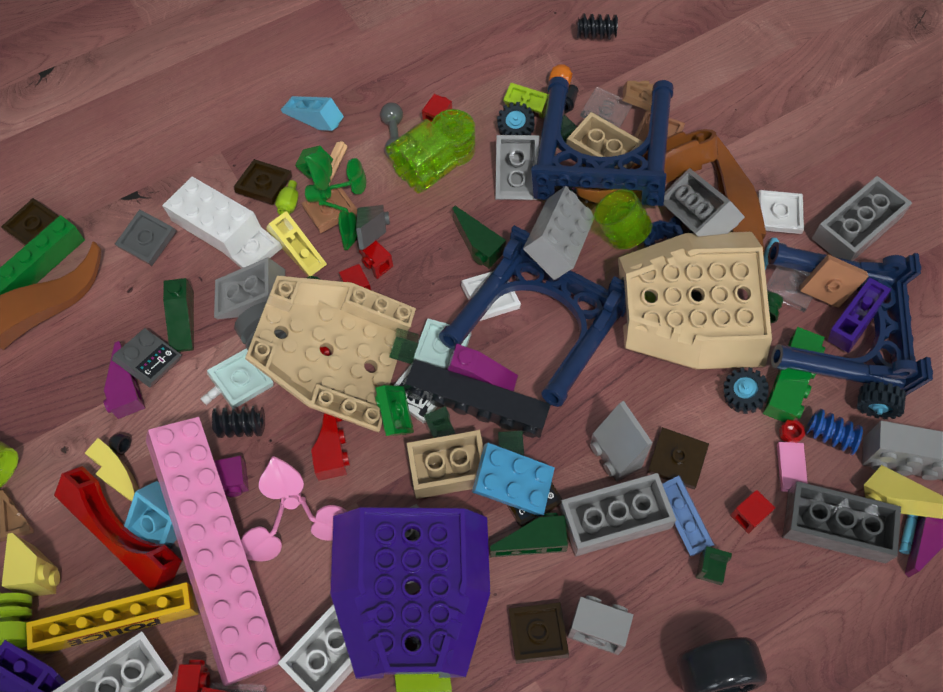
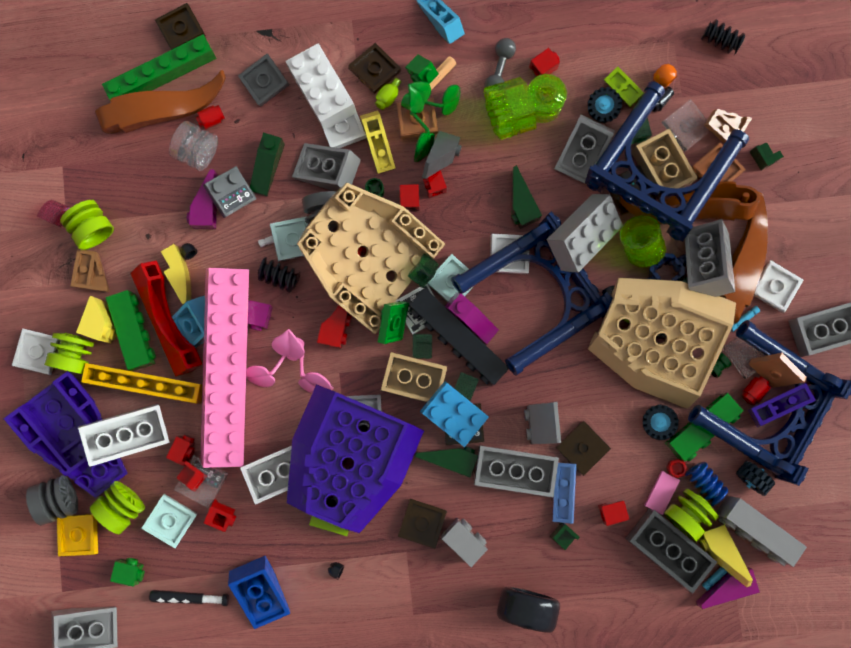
camera: 25 degrees right, 20 degrees up
none -> green brick [106,290,156,371]
none -> clear wheel [169,121,218,171]
none -> red brick [195,105,225,130]
none -> lime wheel [664,488,719,542]
none -> red brick [741,376,771,406]
none -> dark green panel [750,143,784,171]

